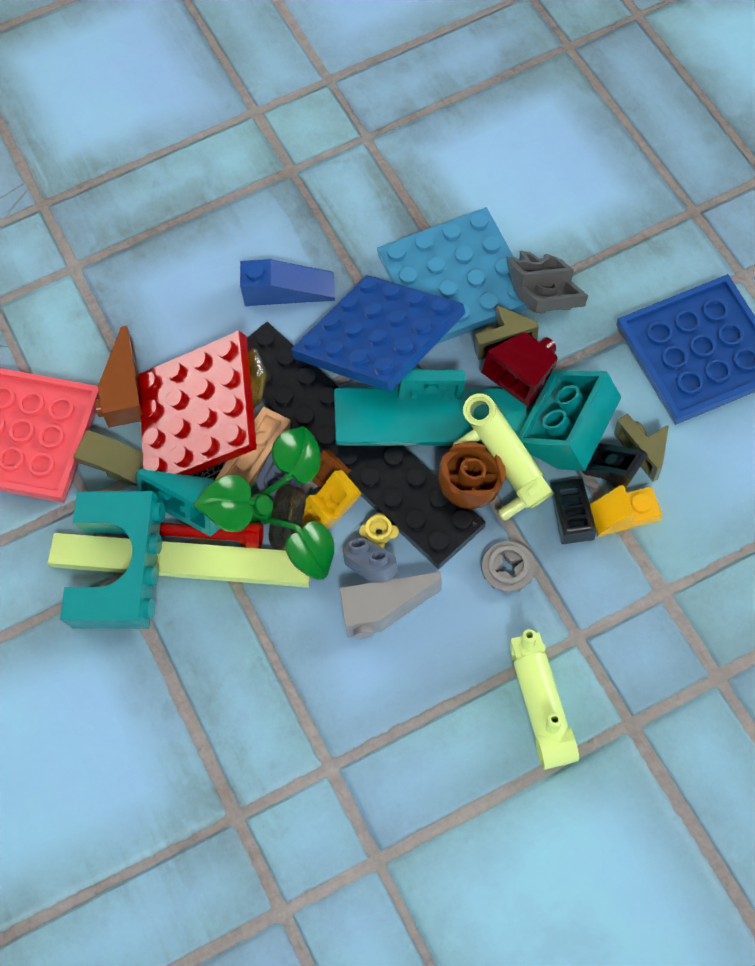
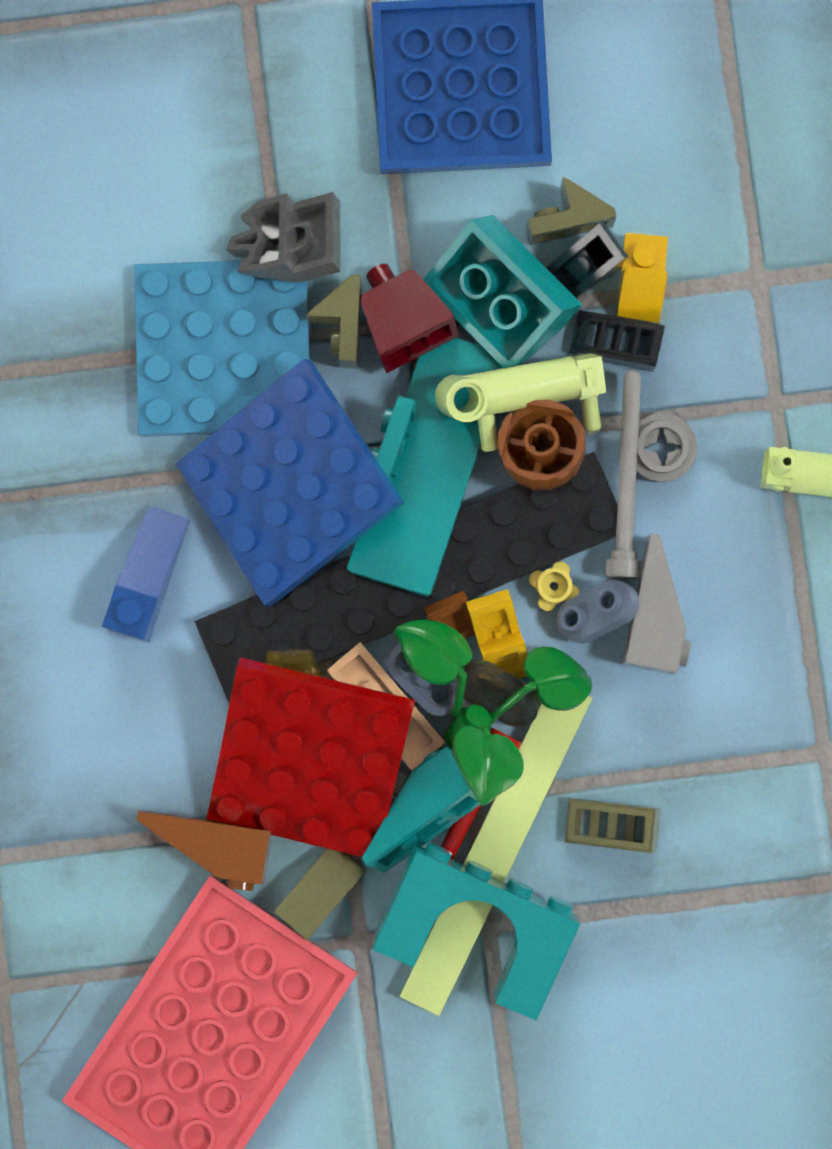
camera: 75 degrees left, 20 degrees up
none -> olive slope [565,798,660,853]
none -> light grey piece [605,370,641,579]

